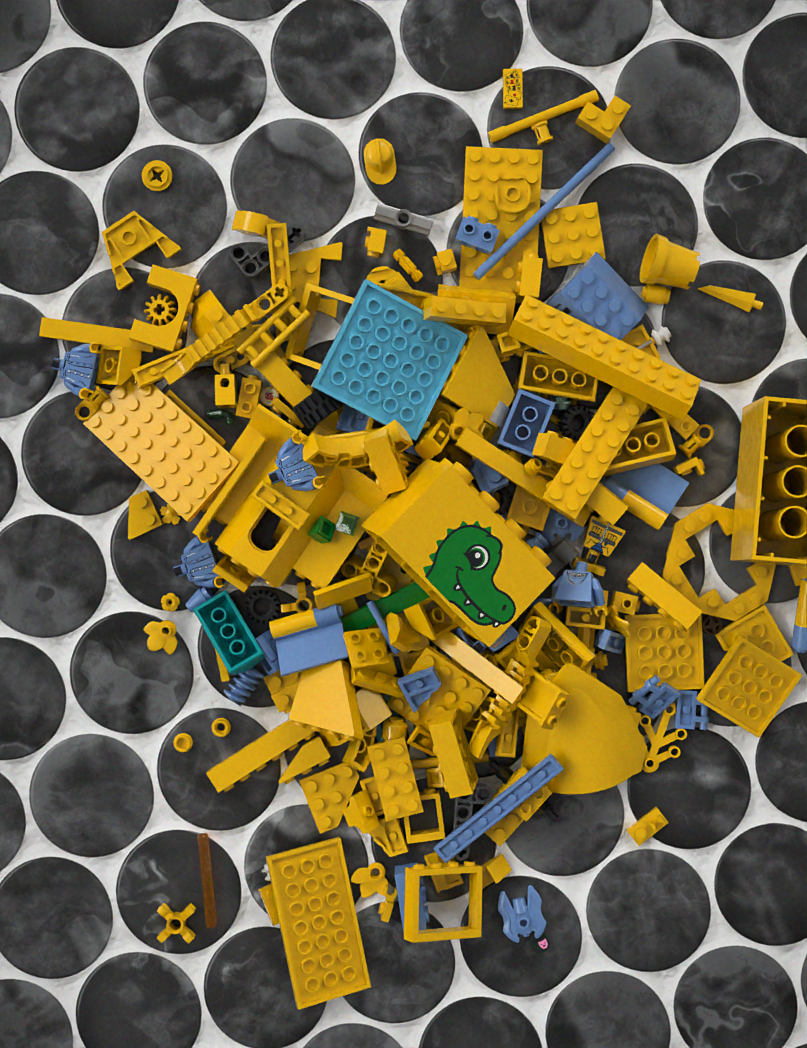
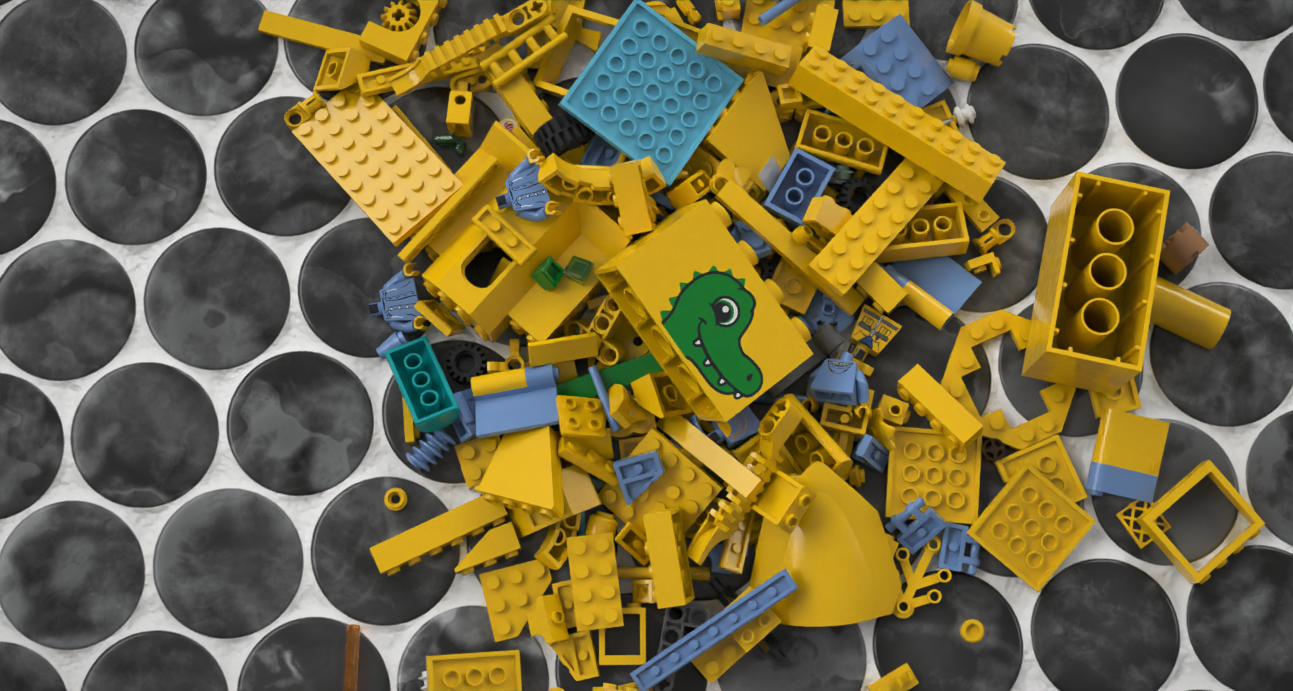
camera: 10 degrees right, 10 degrees down
medium blue torso [52,341,103,402] -> none
yellow wing [128,490,164,540] -> none
yellow plate [143,620,178,655] -> none
yellow plant [160,504,181,525] -> none
yellow plate [161,593,180,612] -> none
yellow plate [173,733,193,752] -> none
yellow slope [191,290,230,339] -> none
yellow brick [236,375,263,419] -> none
yellow bar [697,285,763,312] -> none
none -> yellow tile [960,619,984,643]

